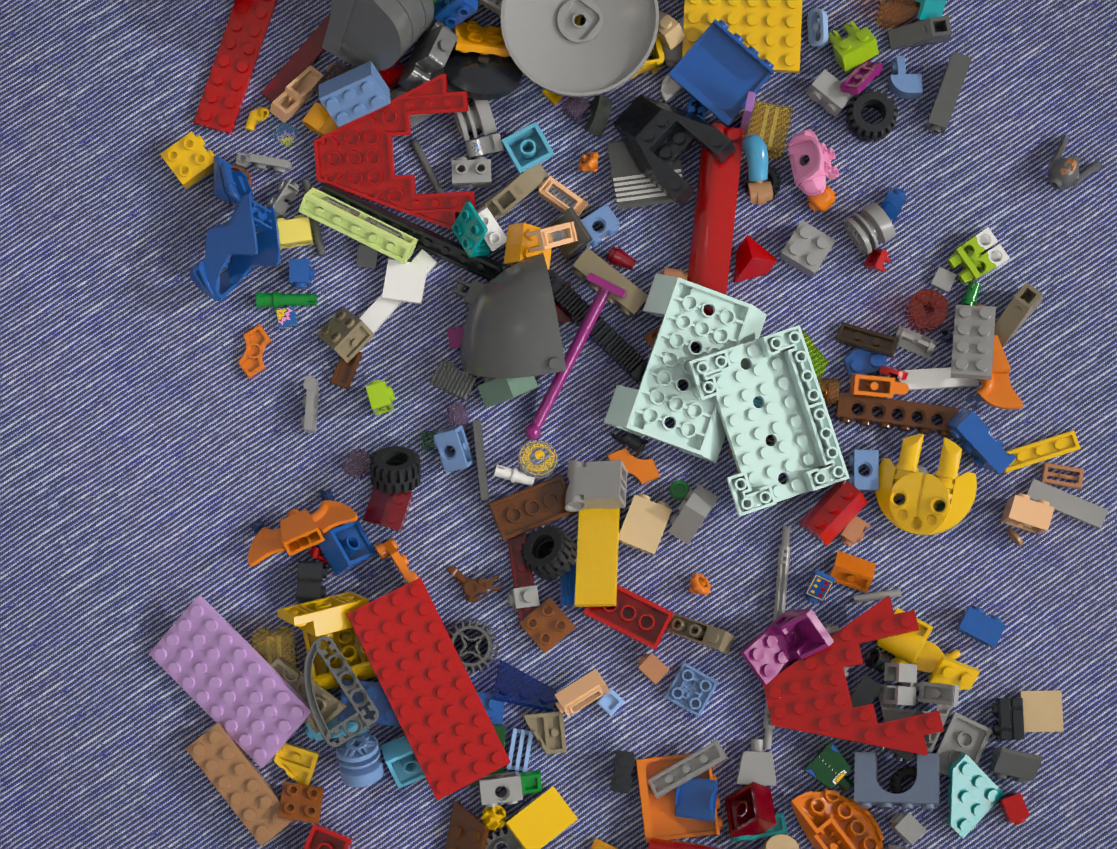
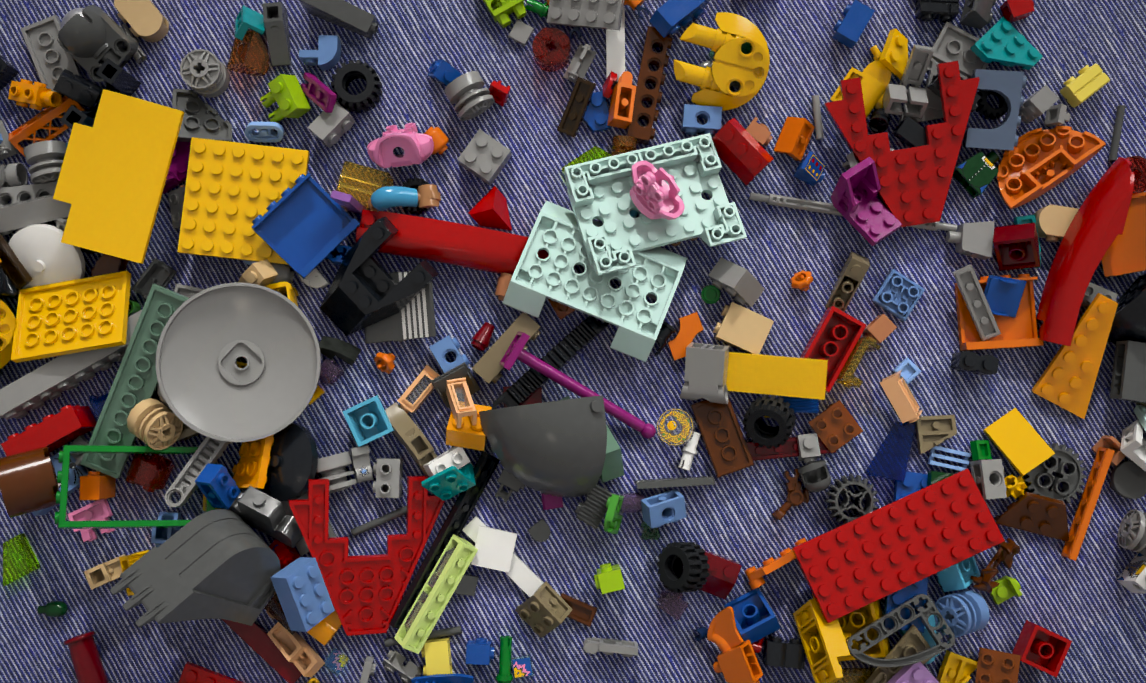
camera: 90 degrees left, 5 degrees up
none -> dark grey tile [527,518,551,542]
none -> bright green plate [604,494,624,534]
none -> bright pink piece [629,161,684,220]
none -> dark grey helmet [797,460,831,492]
none -> clear yellow panel [836,336,881,389]
none -> reddish brown piece [970,538,1020,594]
none -> lime bracket [990,575,1022,605]

